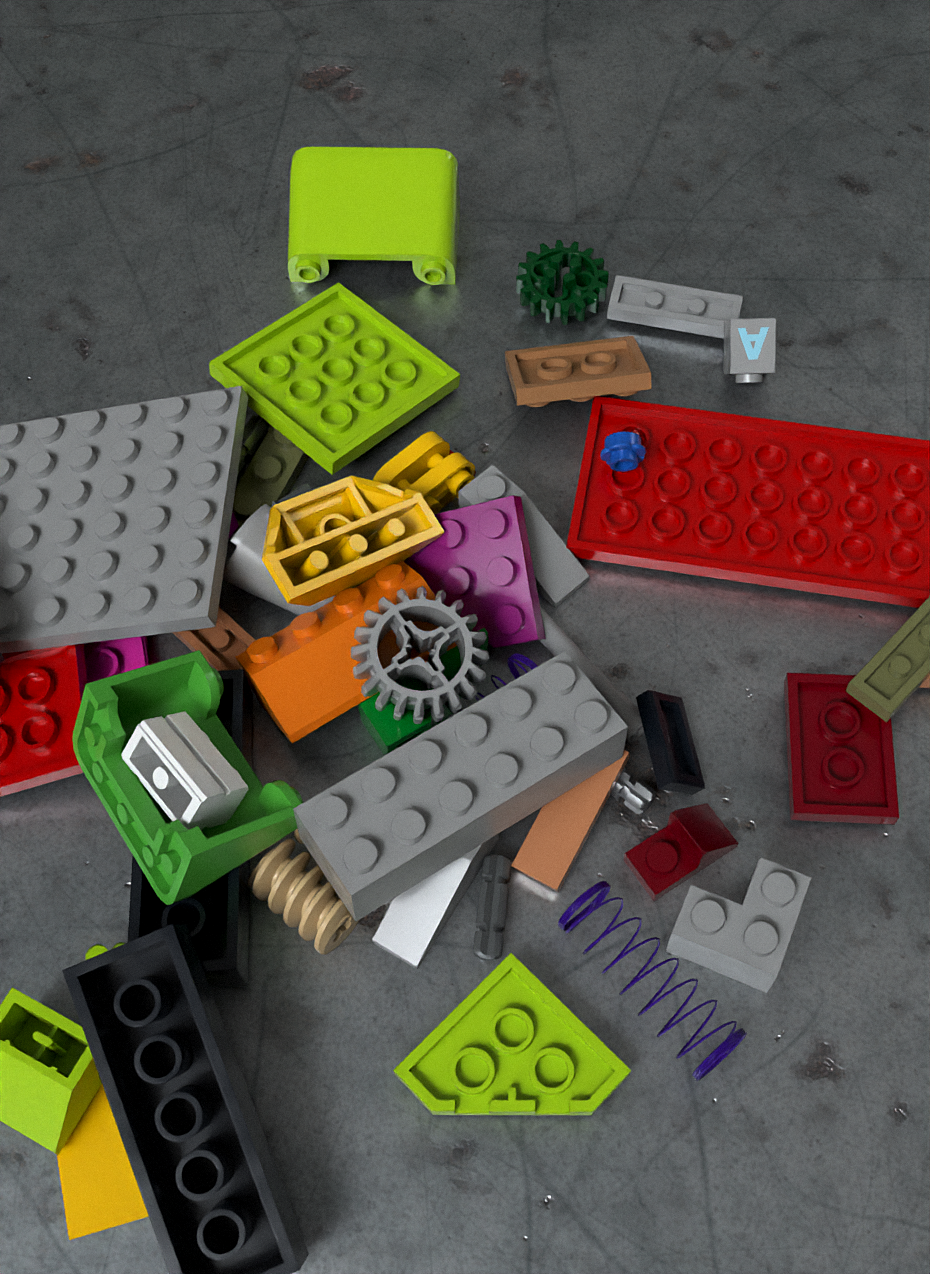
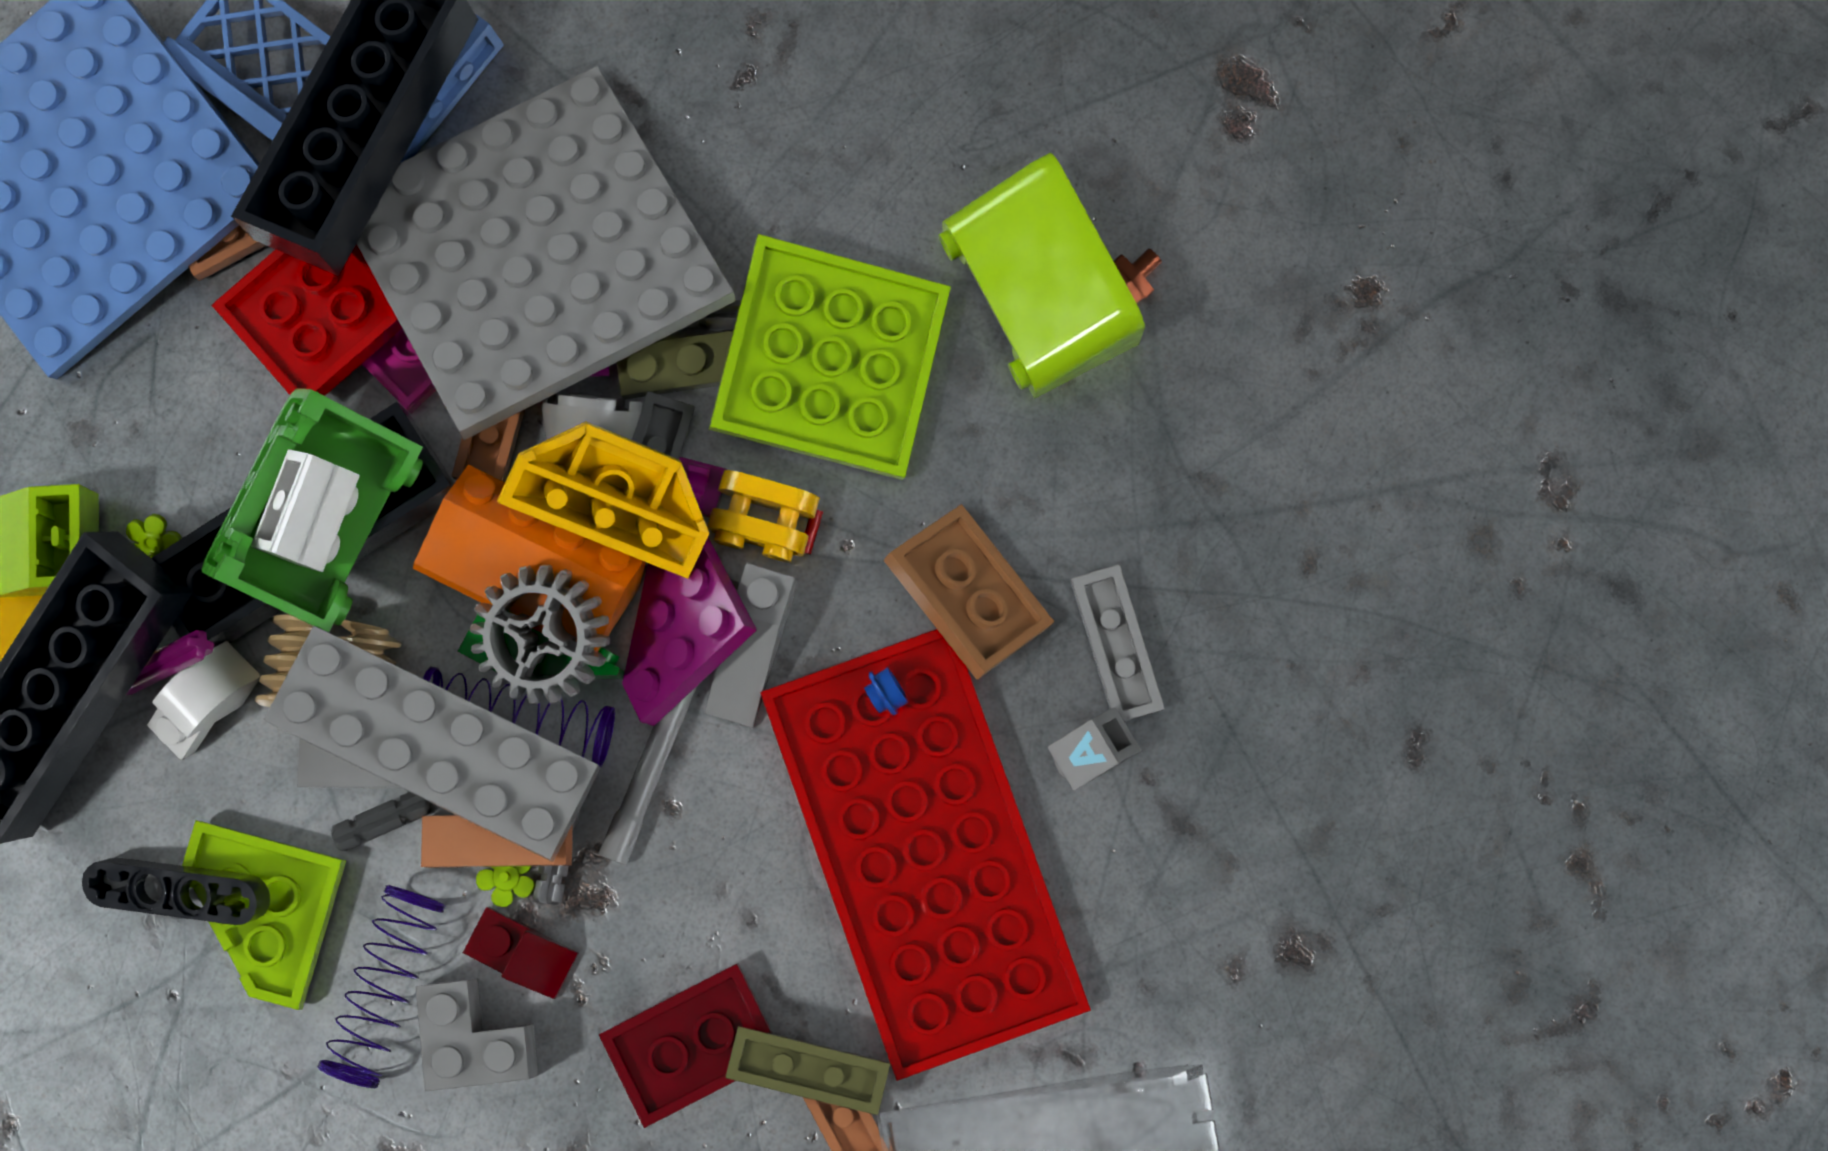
camera: 60 degrees right, 20 degrees up
dark green gear [516,240,609,325] -> none
black tile [636,690,705,795] -> none
none -> black beam [82,857,270,925]
none -> magenta axle [126,630,214,695]
none -> white brick [147,641,261,761]
none -> lime plant [476,866,535,907]

